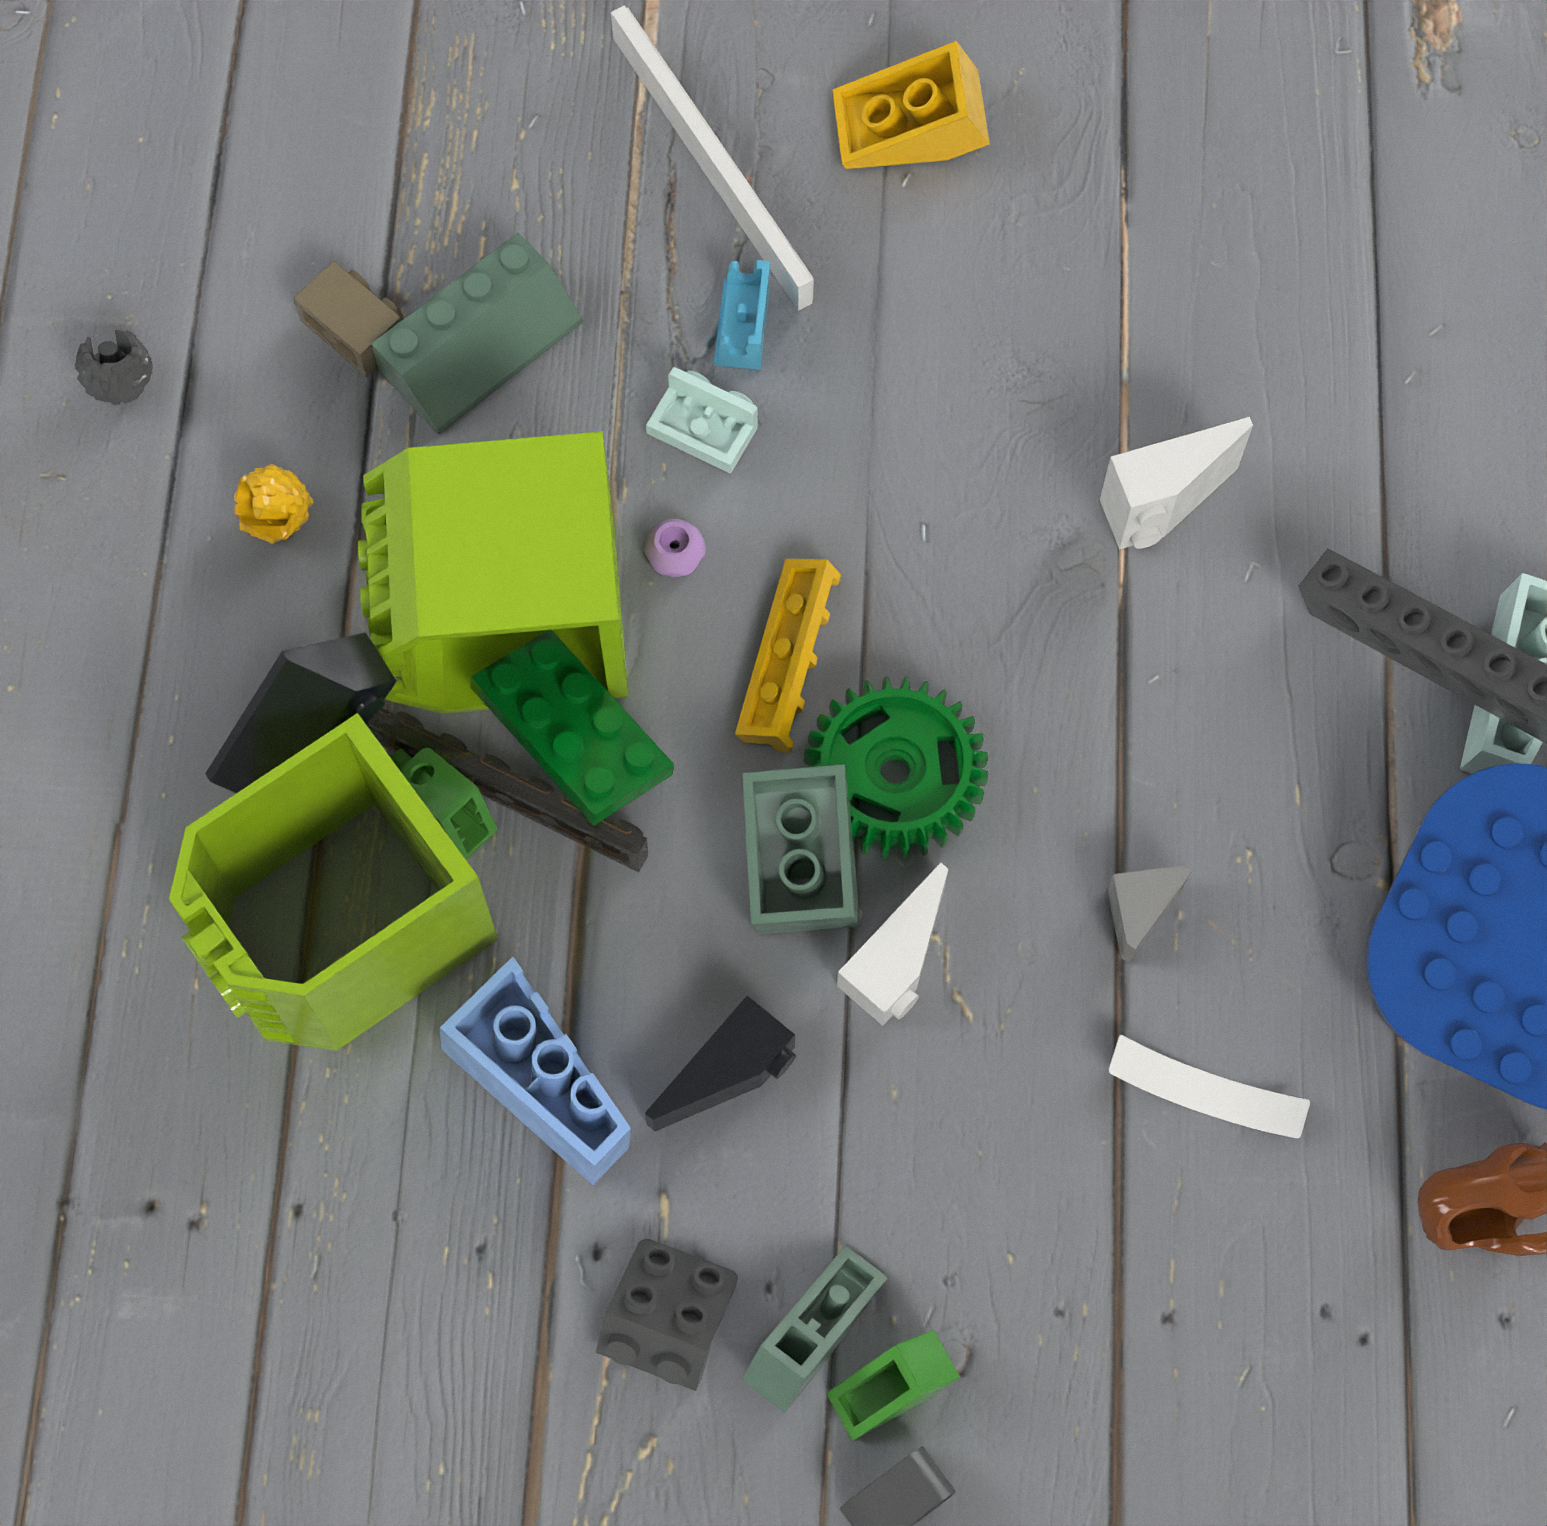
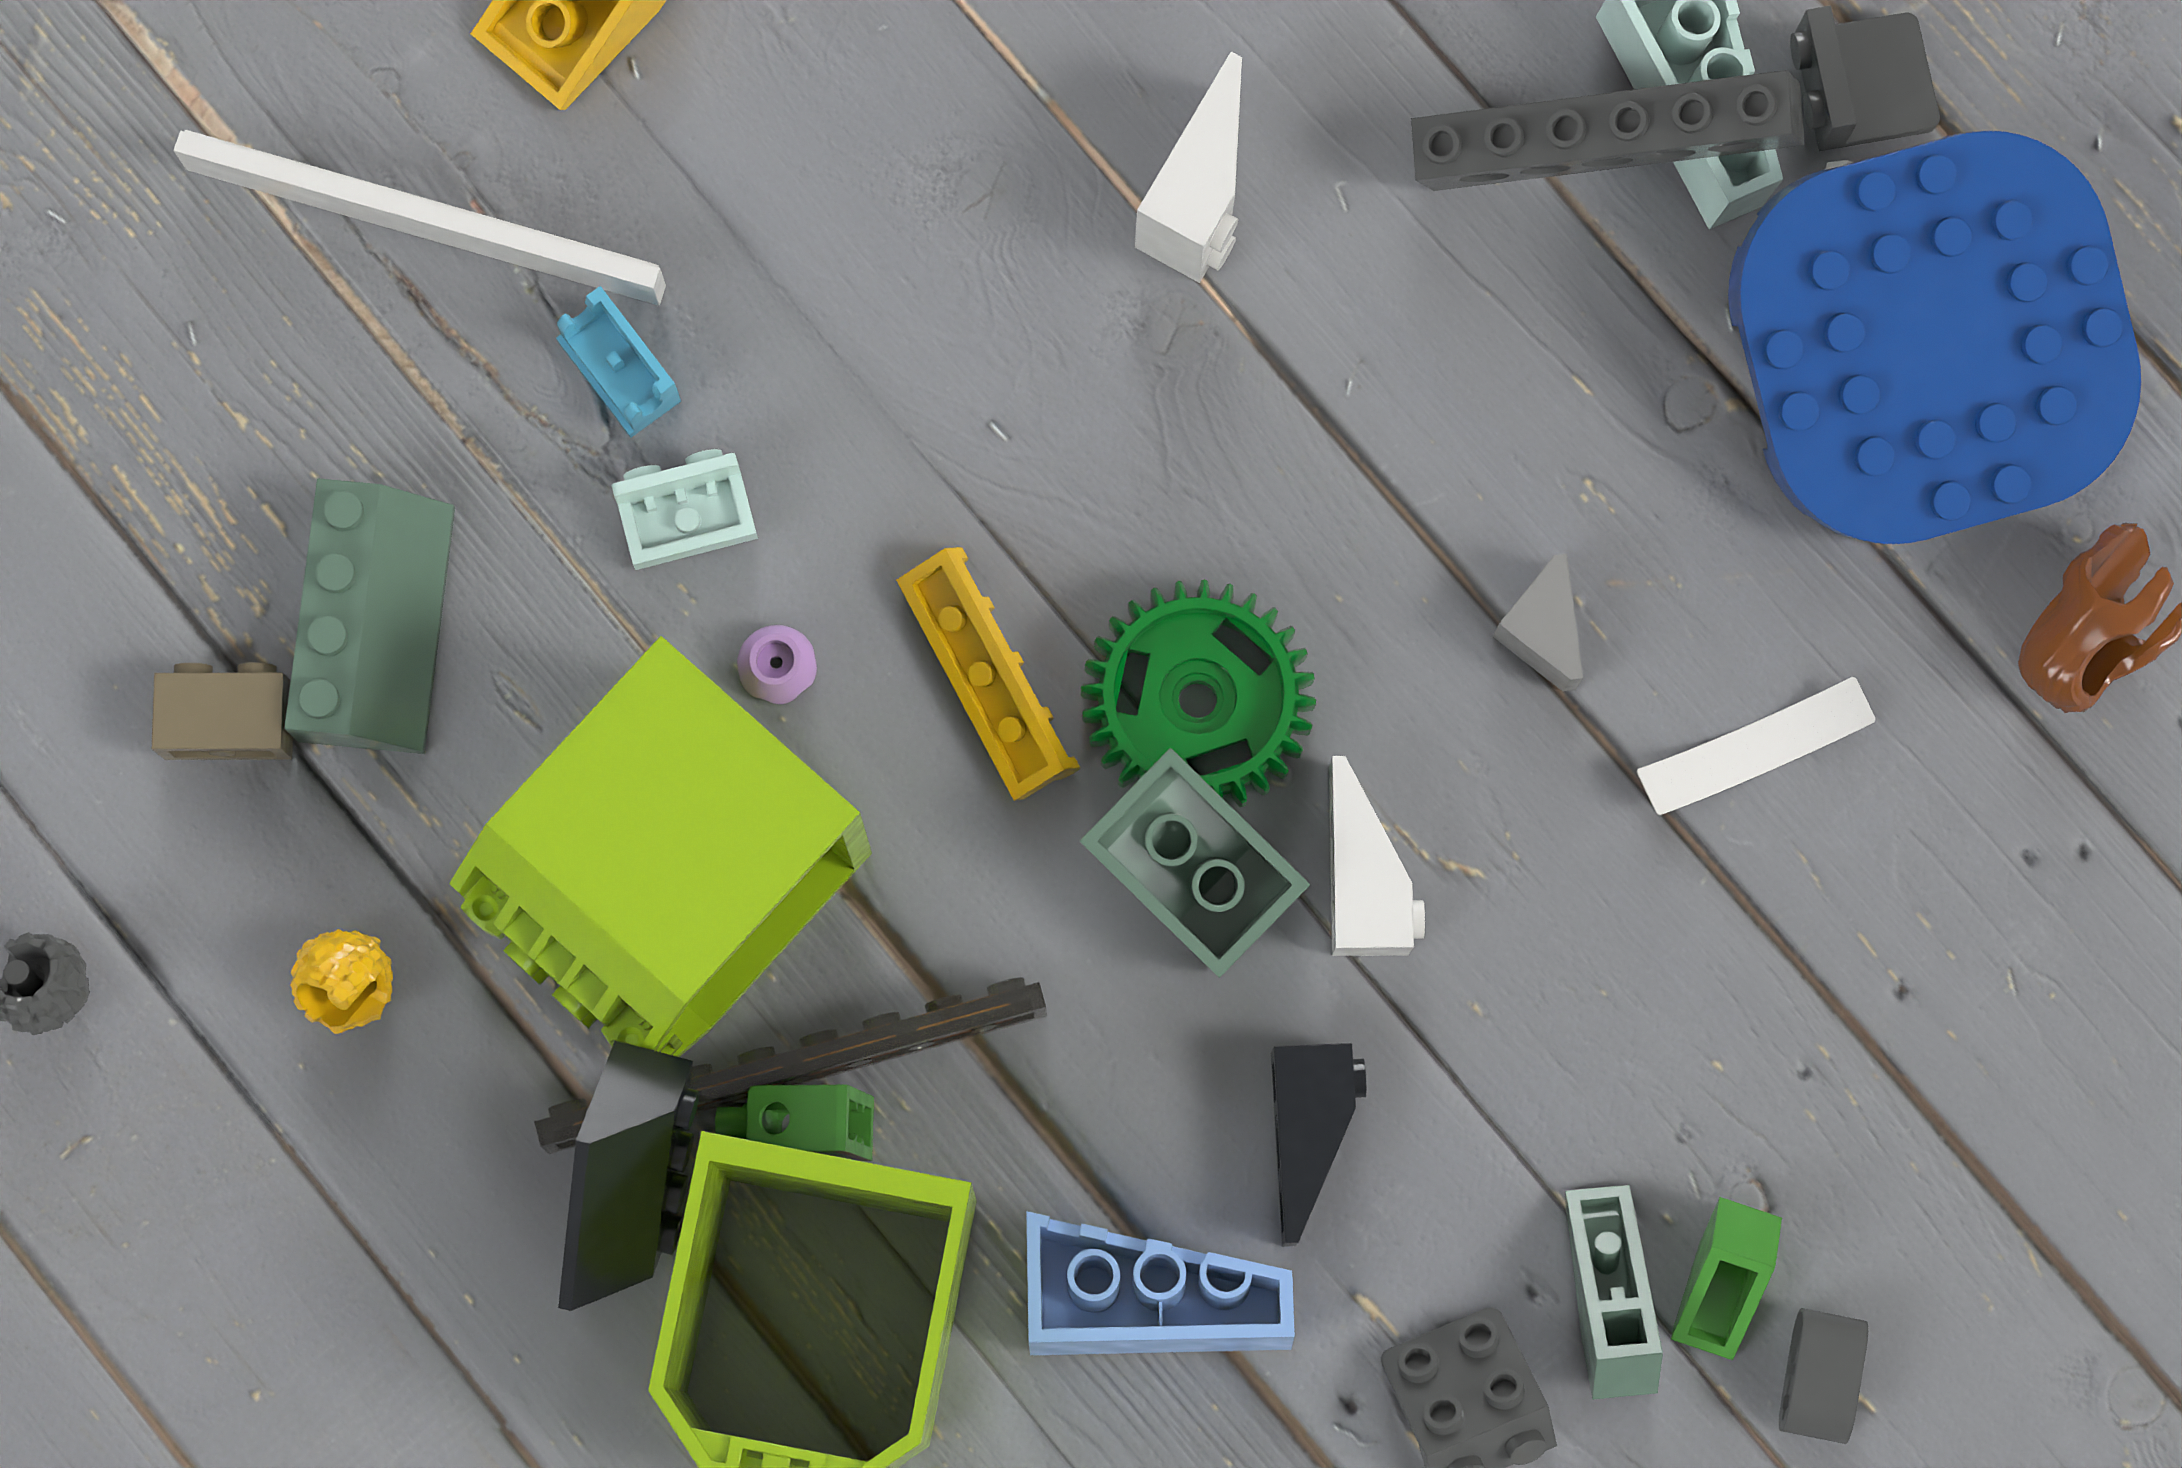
camera: 45 degrees left, 10 degrees up
green plate [470,630,674,826] -> none

